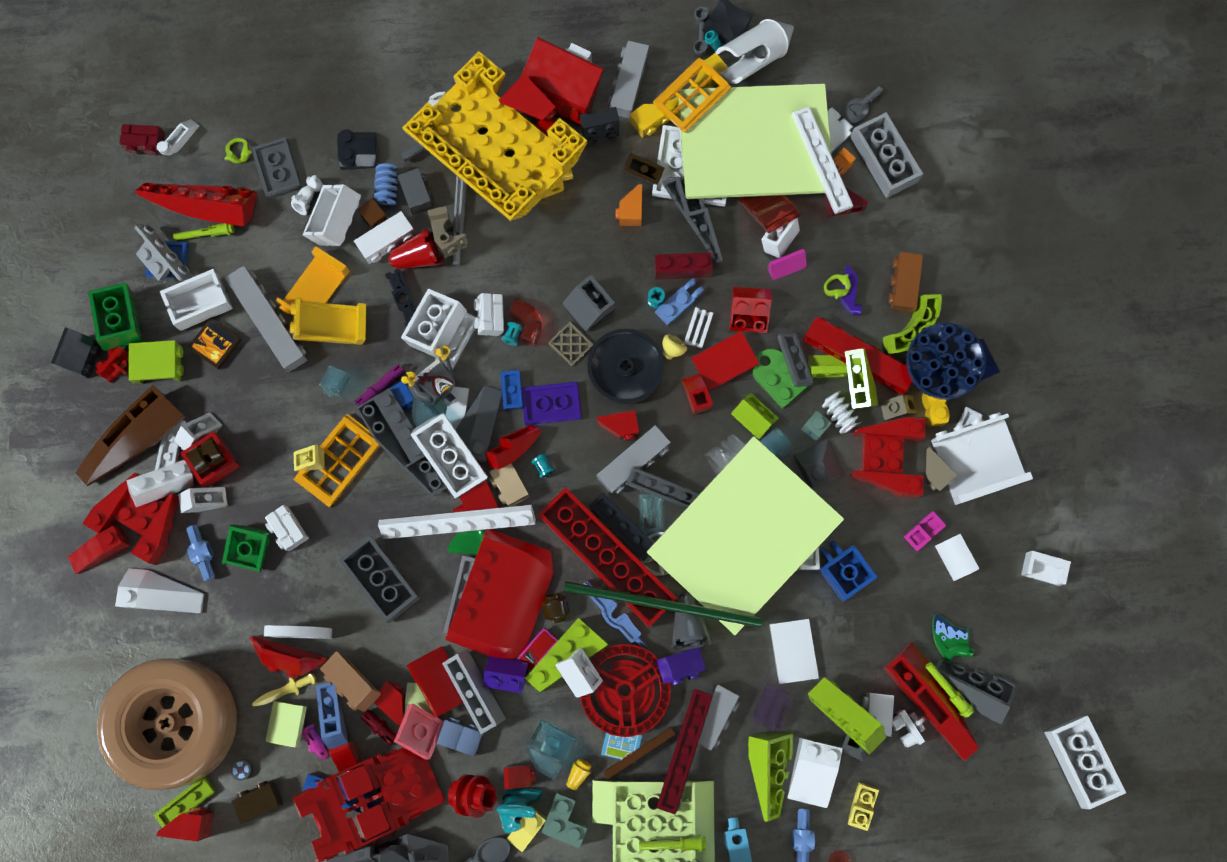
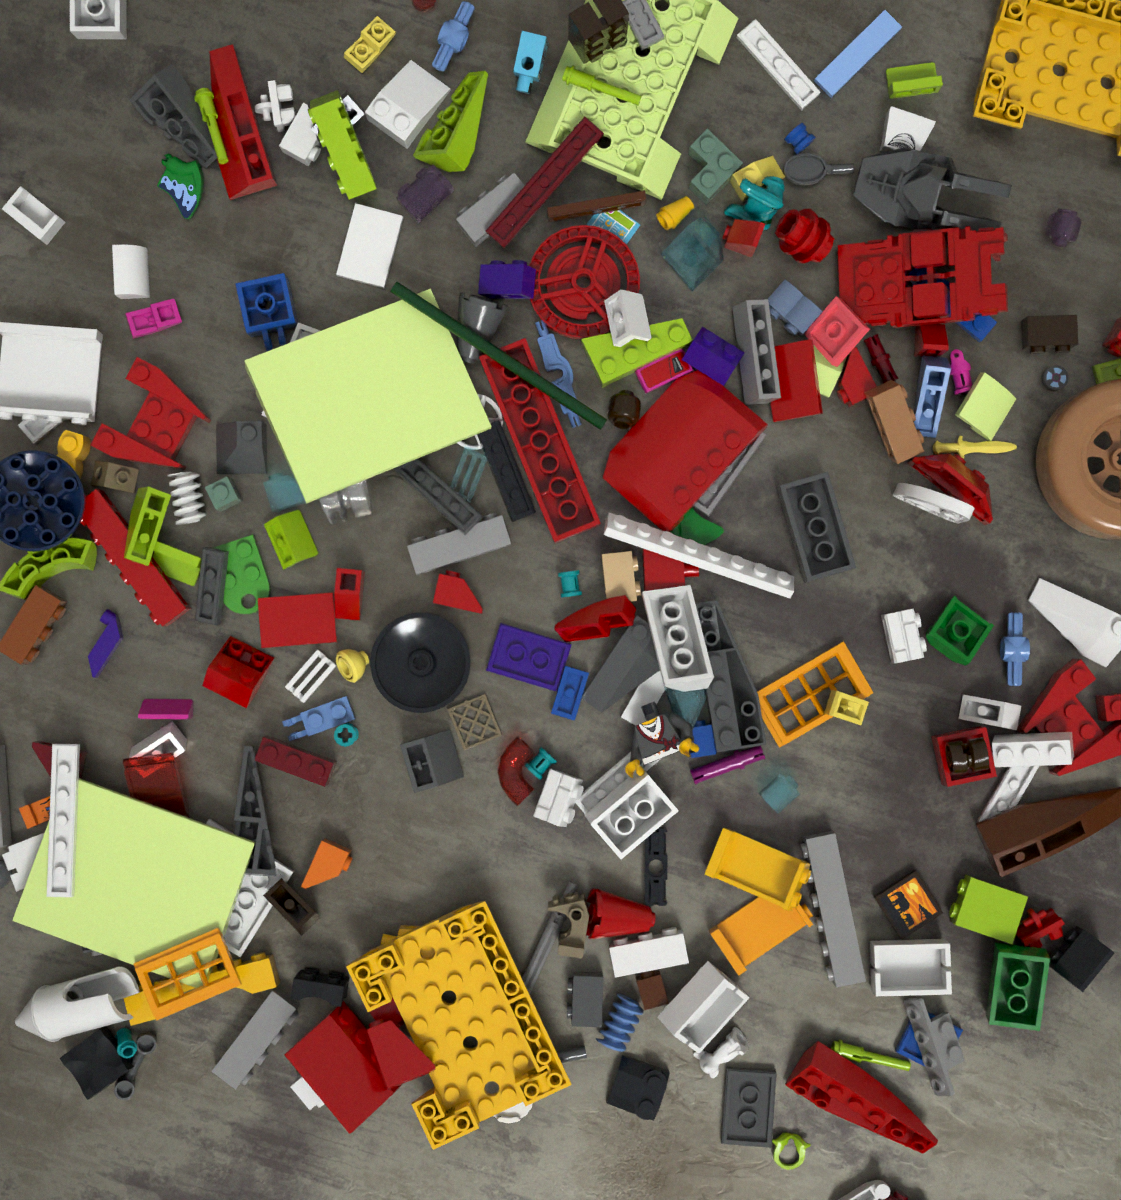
camera: 155 degrees left, 10 degrees up
white slope [174,412,222,450] -> none
lime piece [824,274,851,299] -> none
dark tan slope [926,447,958,491] -> none

